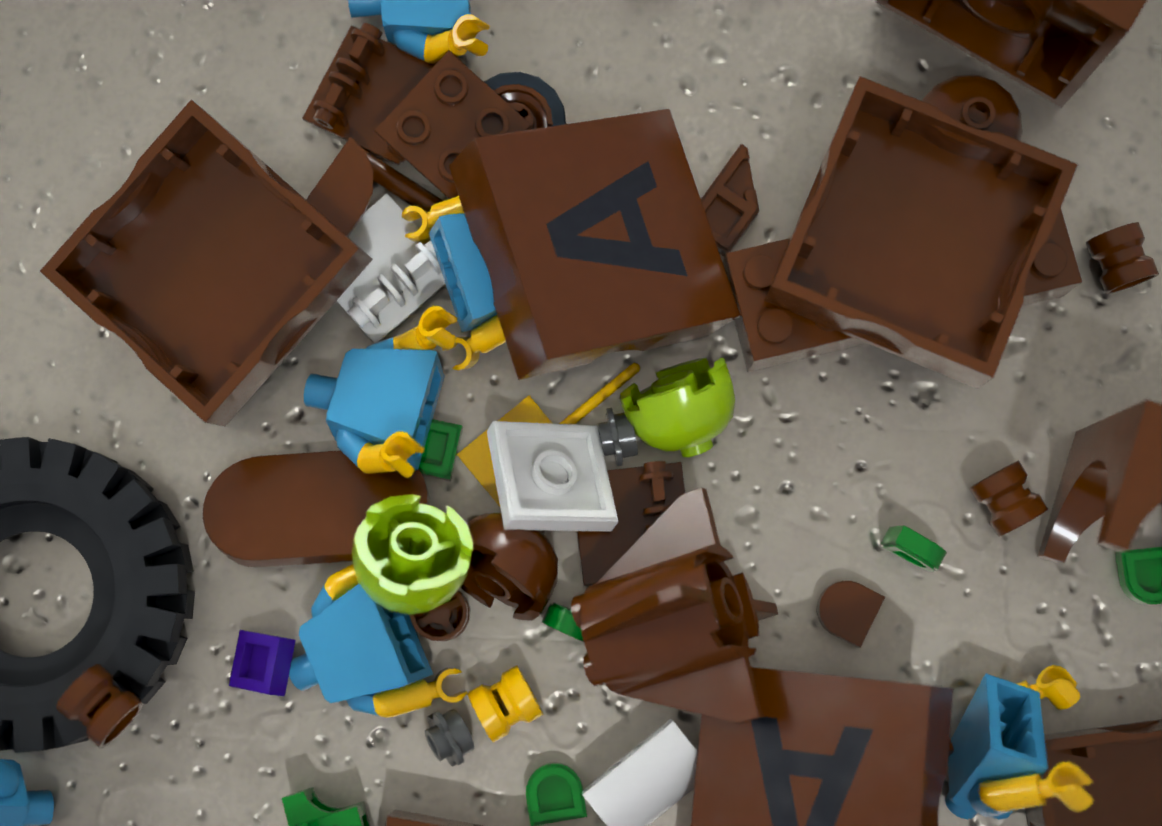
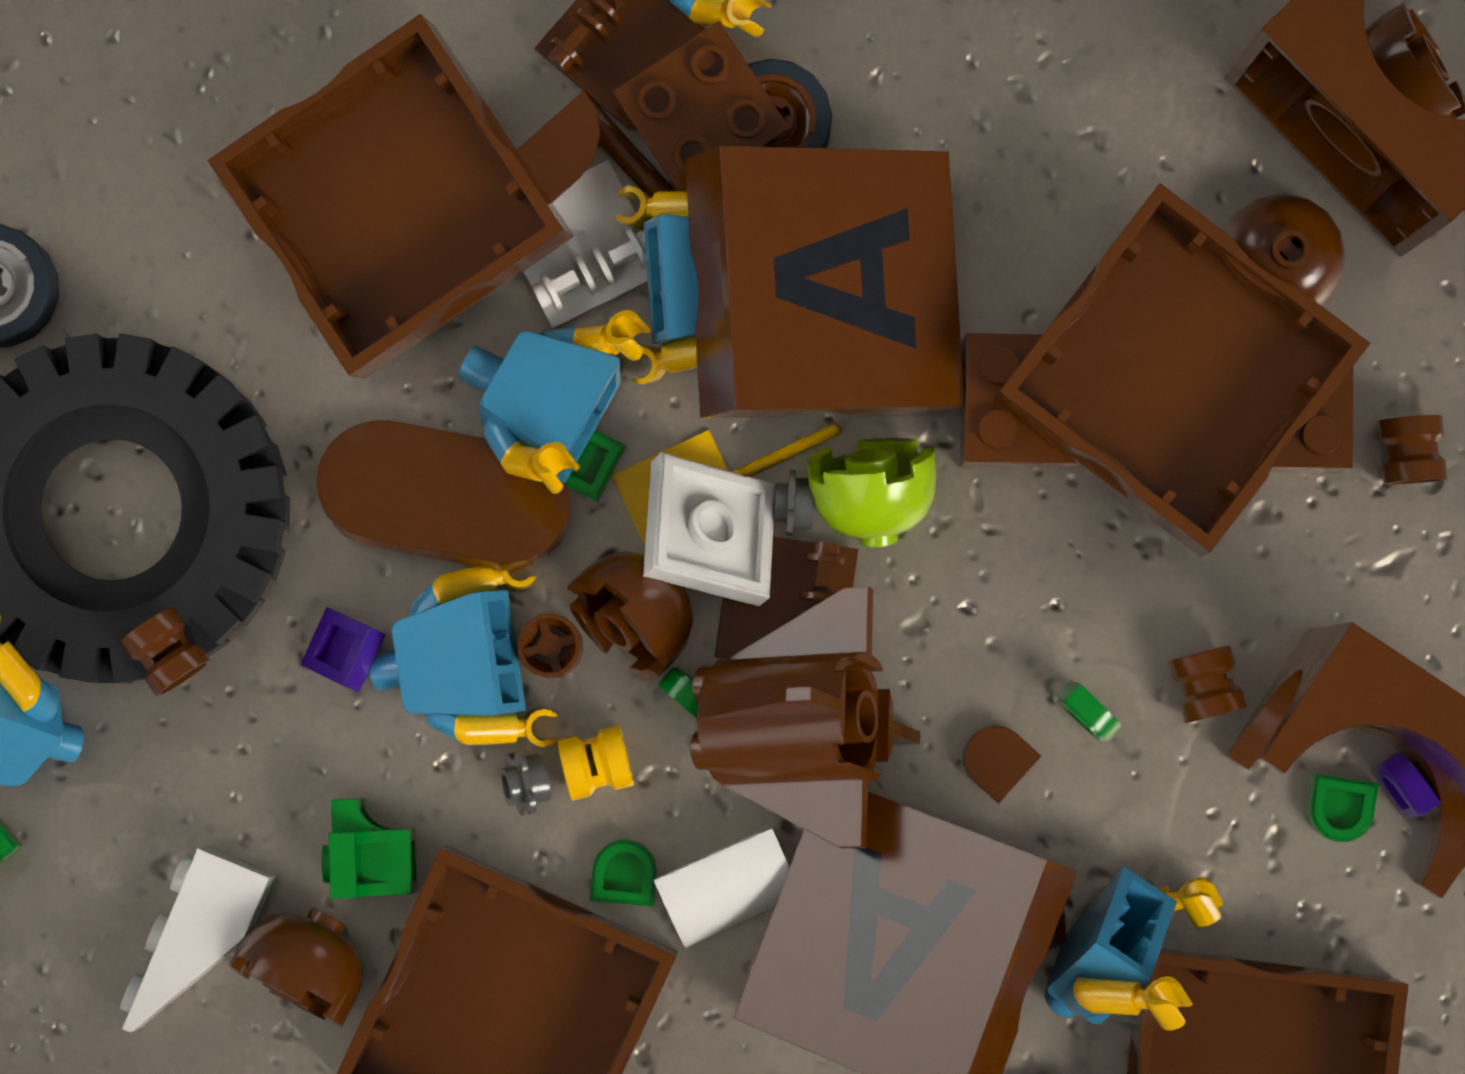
camera: 15 degrees right, 5 degrees up
lime cylinder [352,494,473,615] -> none
reddish brown tile [701,144,759,257] -> none

